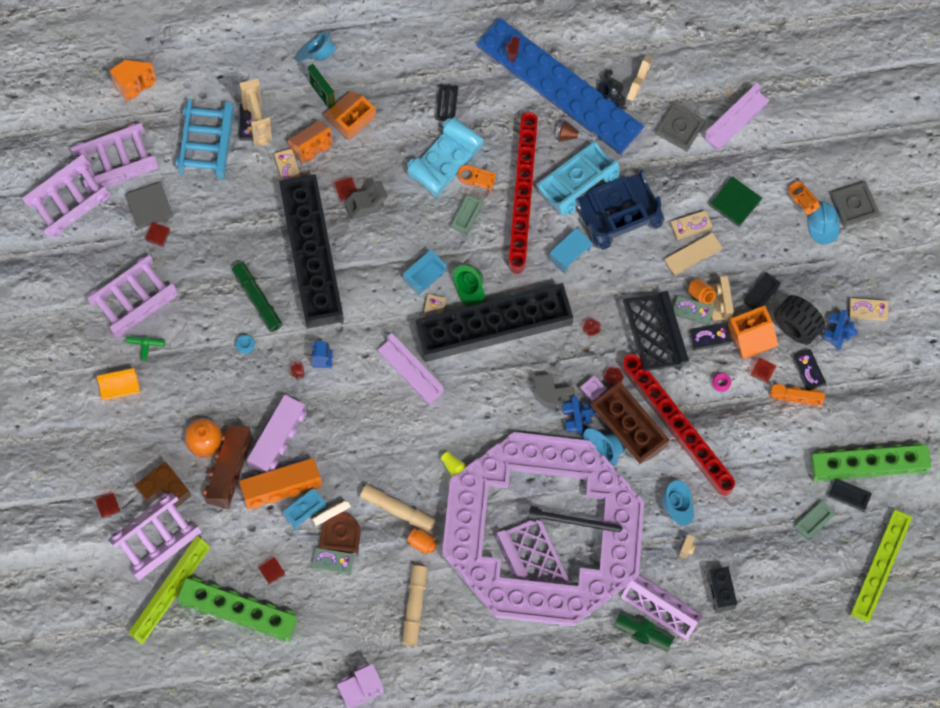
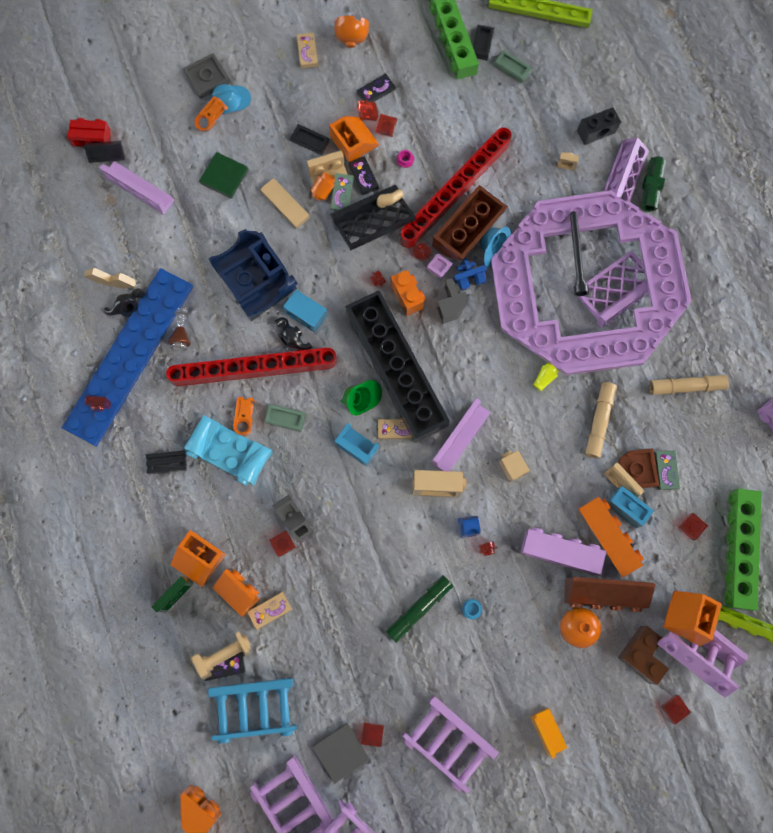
camera: 105 degrees left, 5 degrees up
green piece [126,336,165,361] -> none
black brick [279,174,344,329] -> none
dark azure piece [295,30,337,61] -> none
orange brick [407,528,437,555] -> none
medium azure piece [536,141,620,216] -> none
dark grey tile [655,103,706,152] -> none
dark azure piece [662,480,694,526] -> none
tan tile [670,210,713,240] -> none
orange hinge [770,384,825,406] -> none
black tyre [774,295,826,345] -> none
blue hips [824,310,858,349] -> none
none -> red brick [67,118,111,147]
none -> black tile [84,141,125,163]
none -> black piece [274,317,313,350]
none -> orange cylinder [334,16,369,48]
none -> clear red plate [357,101,379,121]
none -> tan arm [377,189,404,208]
none -> orange brick [390,269,425,317]
none -> tan window [412,470,466,497]
none -> tan brick [499,450,530,482]
none -> orange slope [663,591,722,646]

